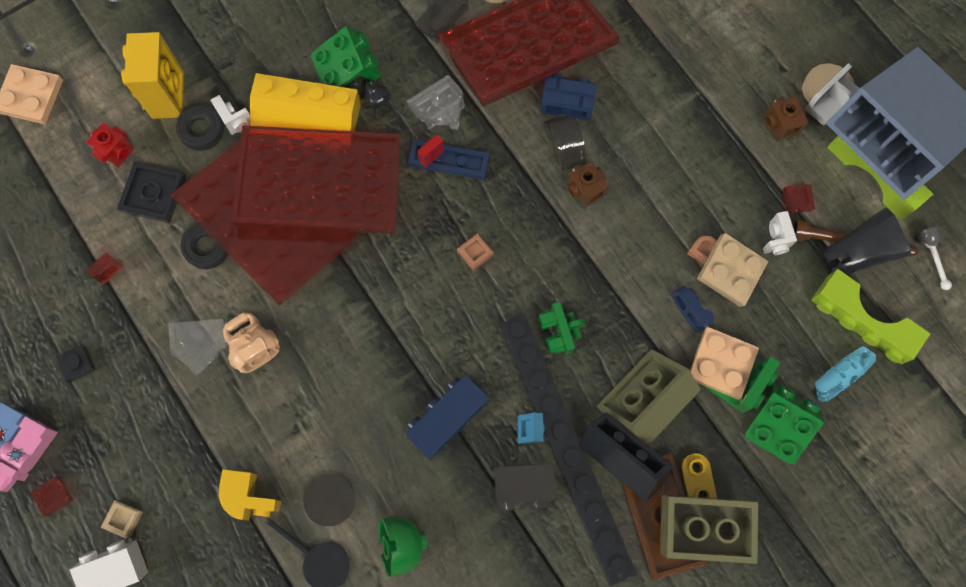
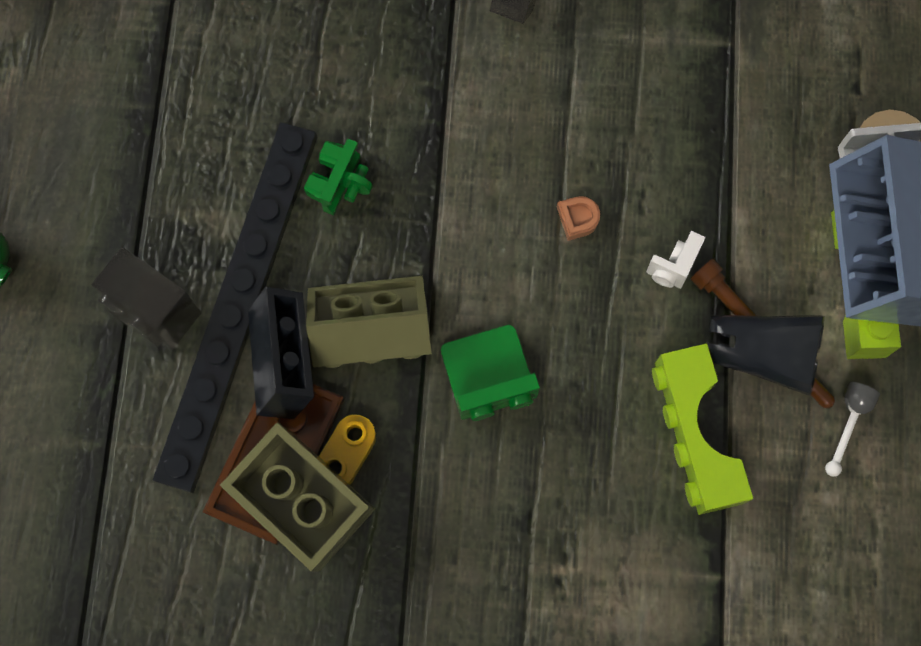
camera: 40 degrees right, 0 degrees up
dark blue brick [405,375,489,461] -> none
nougat tile [457,233,494,271] -> none
dark azure plate [518,412,544,444] -> none
reddish brown brick [567,161,609,209] -> none
dark blue plate [672,286,714,333] -> none
light nougat plate [690,327,759,400] -> none
tan plate [697,233,768,307] -> none
green bracket [745,383,824,464] -> none
reddish brown brick [764,96,808,141] -> none
clear red tile [783,184,815,214] -> none
medium azure hinge [815,346,876,402] -> none

